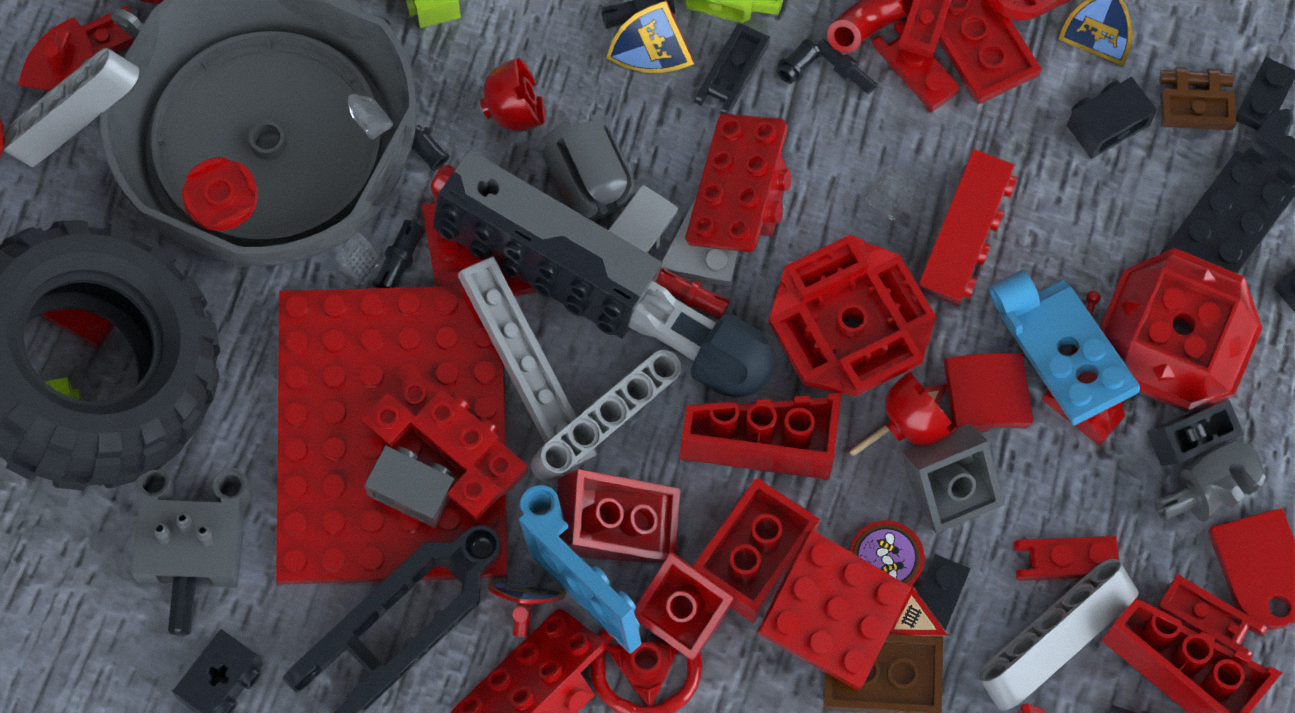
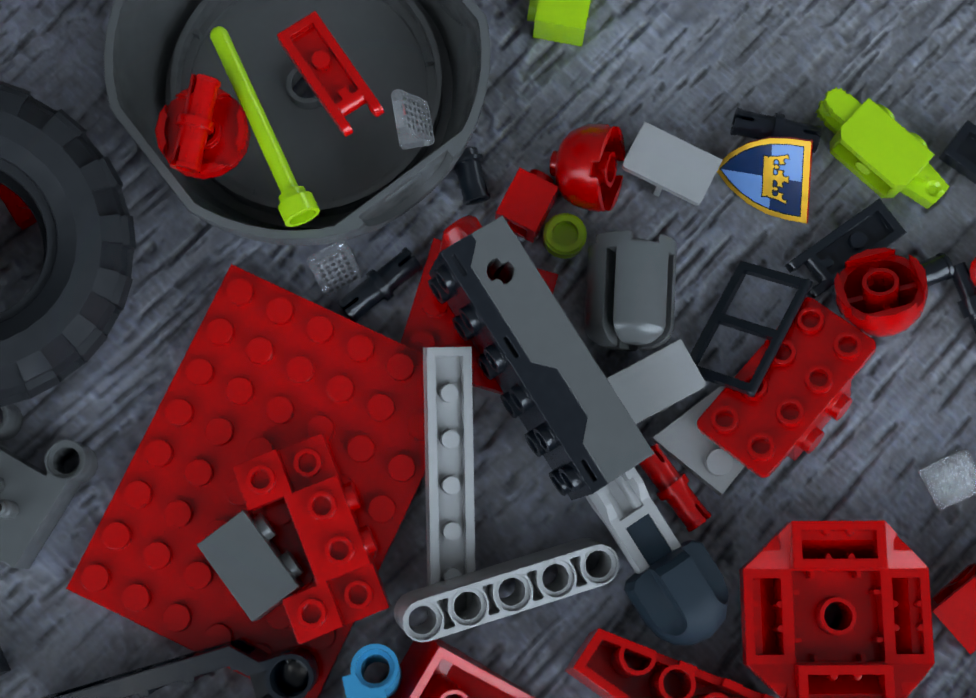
camera: 25 degrees right, 10 degrees up
none -> red pin [169,74,221,174]
none -> lime piece [210,26,320,227]
none -> red hinge [277,11,385,138]
none -> red brick [495,167,559,243]
none -> lime tile [543,213,587,259]
none -> light grey panel [622,121,723,206]
none -> black window [690,260,813,397]
none -> red cylinder [834,247,928,337]

